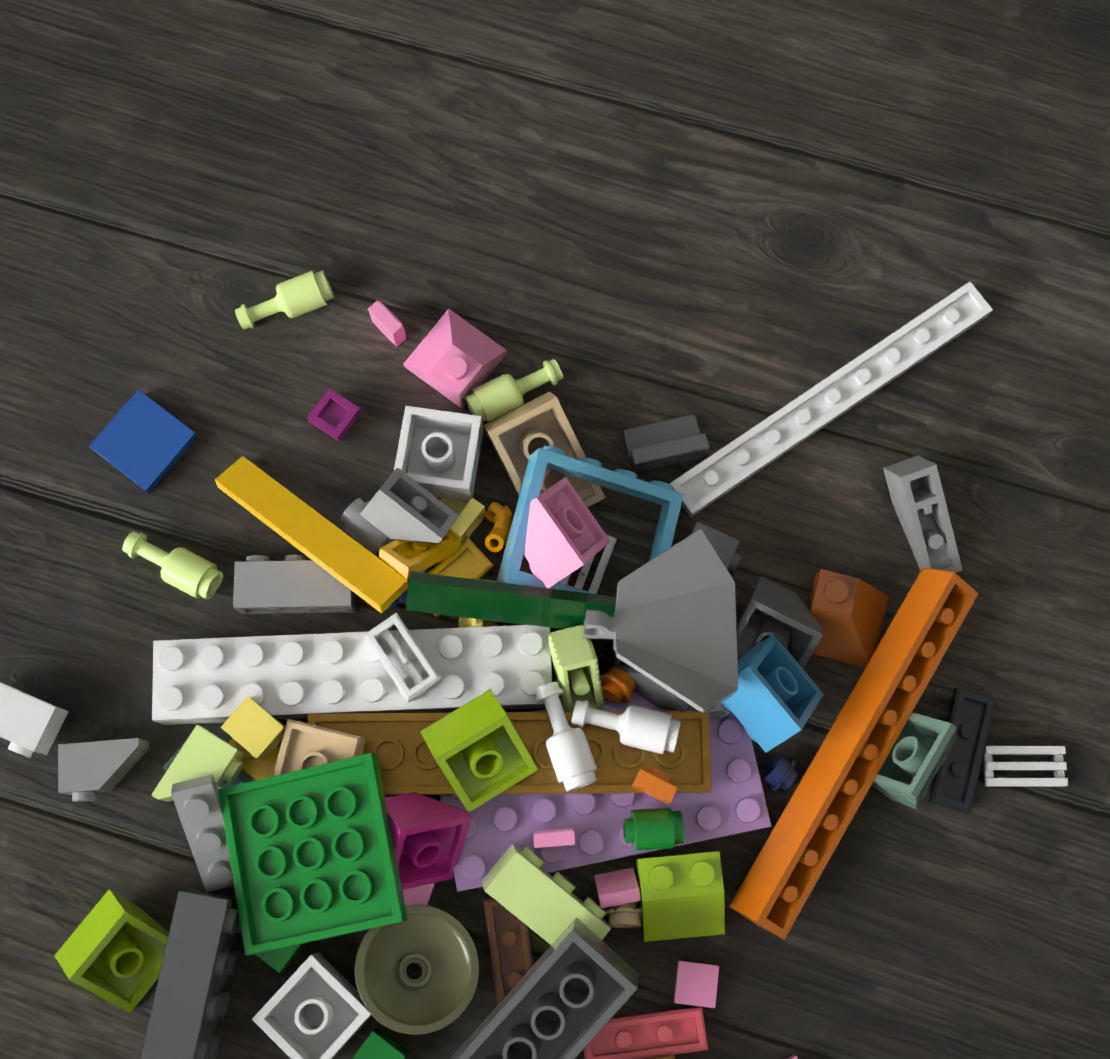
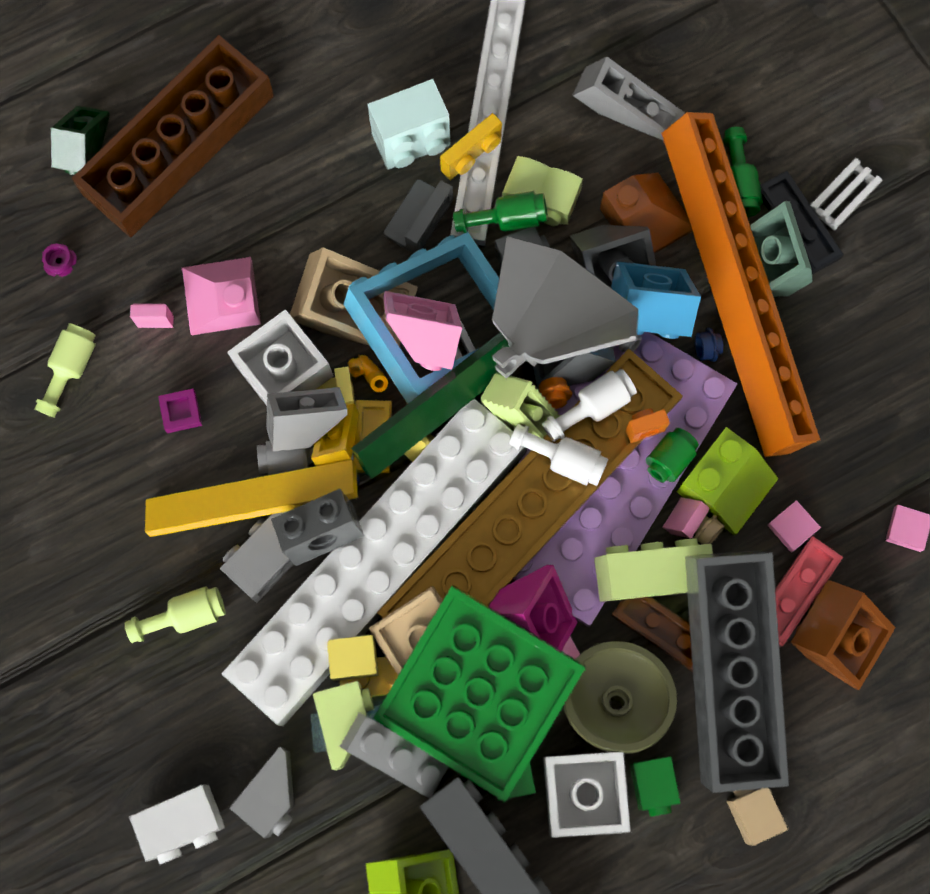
camera: 45 degrees left, 0 degrees up
blue tile [89,390,198,494] -> none
white tile [363,613,442,703] -> none
lime slope [420,689,538,813] -> none
yellowish green piece [465,359,563,423] -> none
bright pink tile [533,828,575,849] -> none
none -> magenta plate [42,244,77,277]
none -> dark green slope [51,106,109,175]
none -> reddish brown brick [71,35,274,238]
none -> dark grey brick [271,488,364,566]
none -> light aqua brick [367,79,450,170]
none -> yellow plate [440,113,502,180]
none -> green piece [453,191,548,233]
none -> yellowish green brick [502,156,583,226]
none -> green piece [723,127,763,218]

